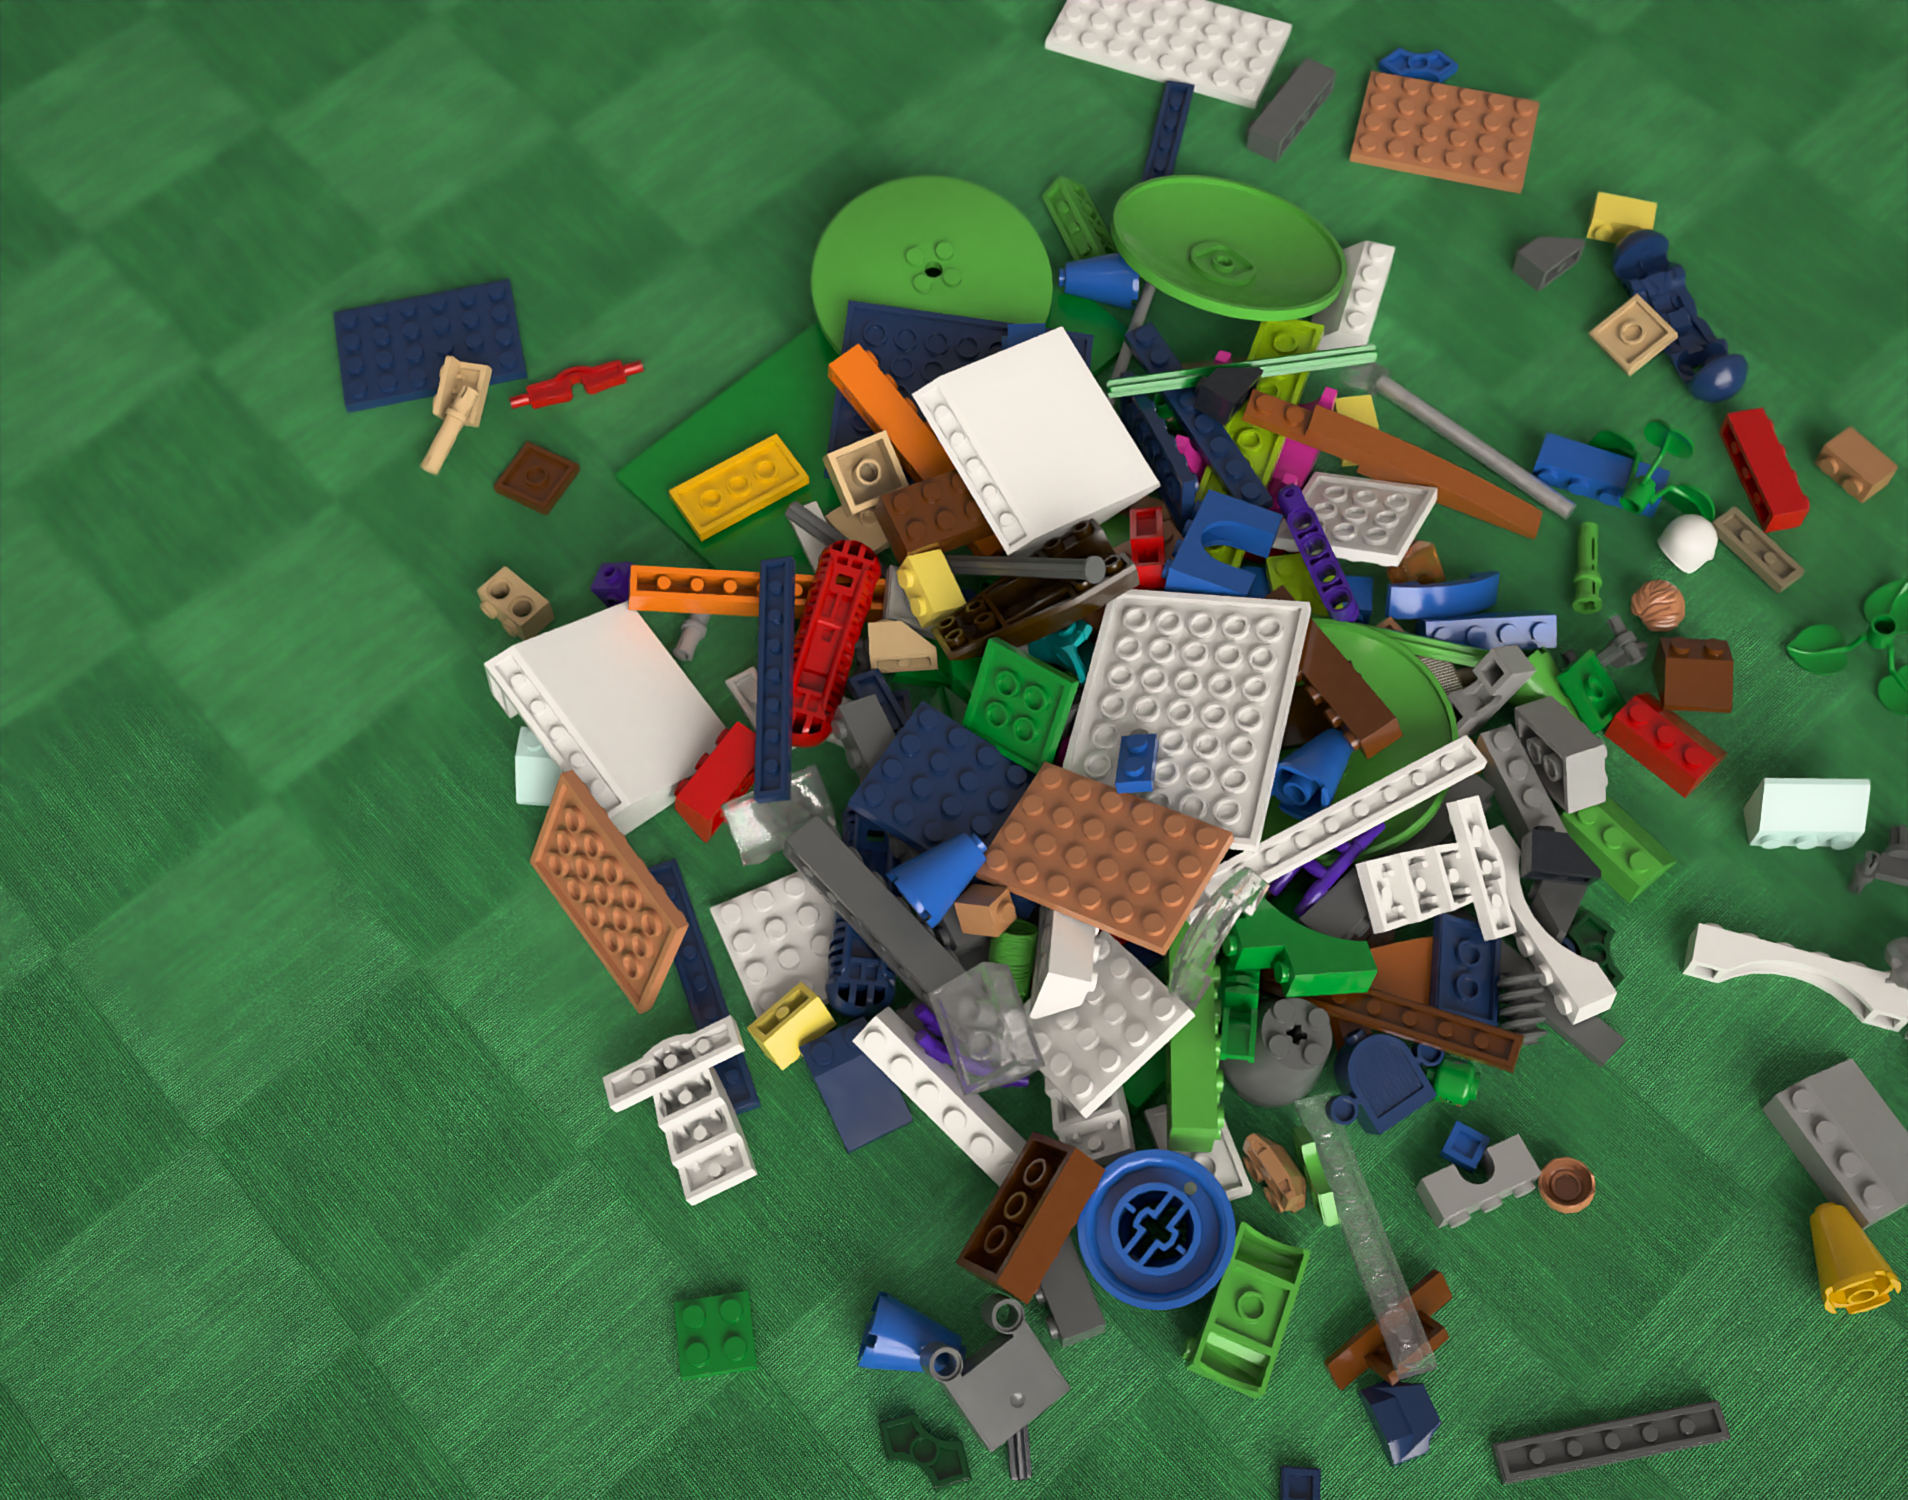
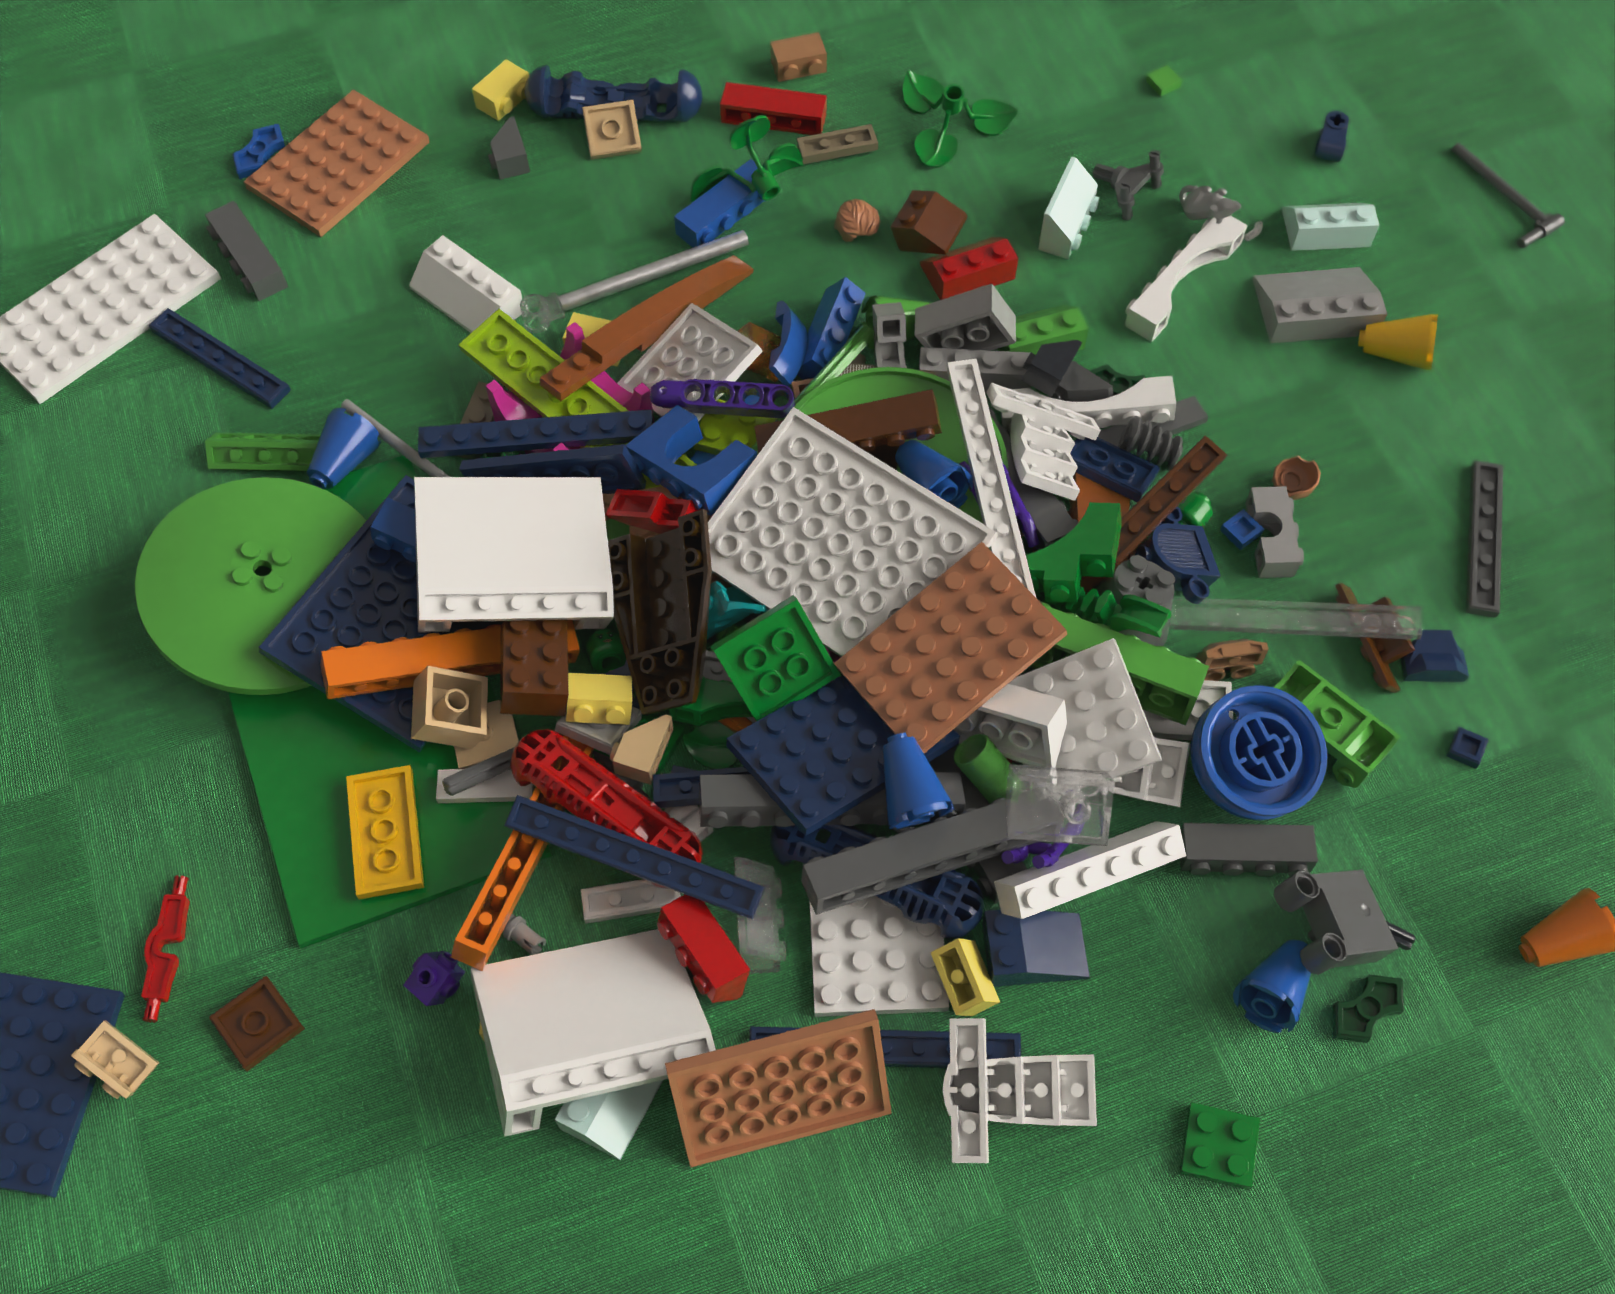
camera: 70 degrees left, 0 degrees up
tan pin [419,385,480,476] -> none
tan brick [477,566,555,641] -> none
dark grey axle [944,555,1106,584] -> none
medium nougat brick [954,884,1017,937] -> none
reddish brown brick [955,1131,1105,1305] -> none
axle [1105,344,1379,398] -> none
bright green dish [1111,175,1347,321] -> none
blue plate [1115,733,1159,794] -> none
clear slope [1168,866,1270,1011] -> none
black slope [1193,367,1264,426] -> none
bright green tile [1291,1125,1340,1227] -> none
green plate [1556,648,1627,733] -> none
dark grey axle [1560,615,1648,668] -> none
bright green pin [1572,522,1602,614] -> none
white helmet [1657,514,1718,574] -> none

